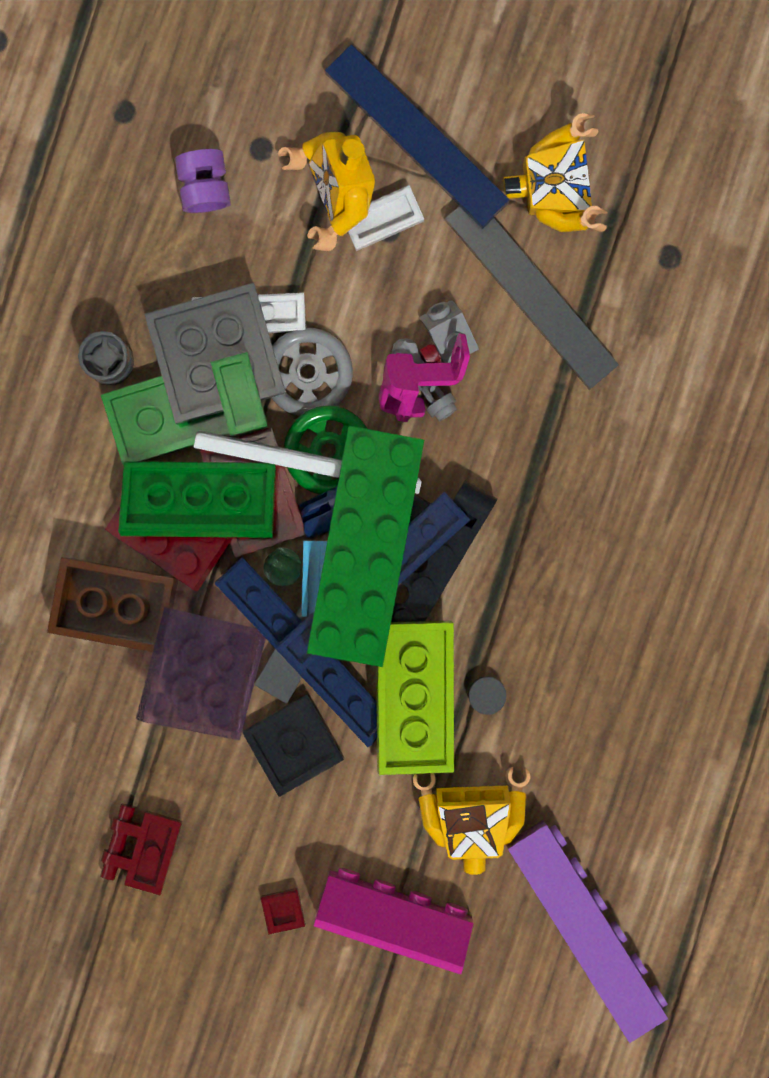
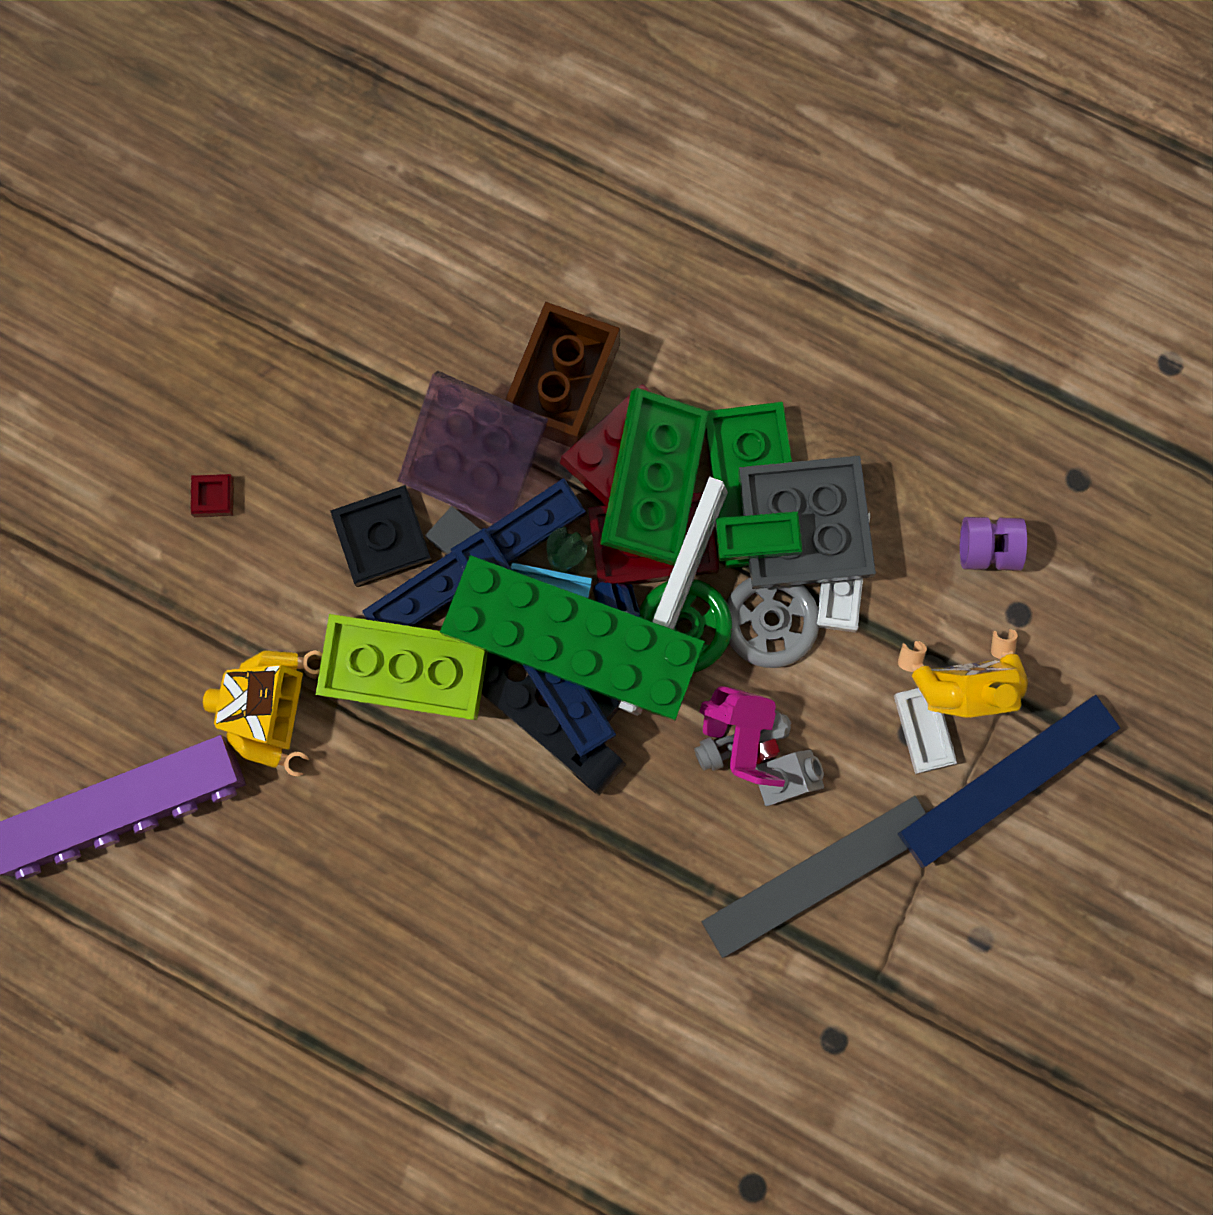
camera: 105 degrees right, 10 degrees down
dark grey wheel [78,331,134,386] -> none
dark red plate [100,803,183,895] -> none
dark pink slope [313,868,474,975] -> none
dark grey tile [468,676,506,715] -> none
torso [503,113,608,232] -> none

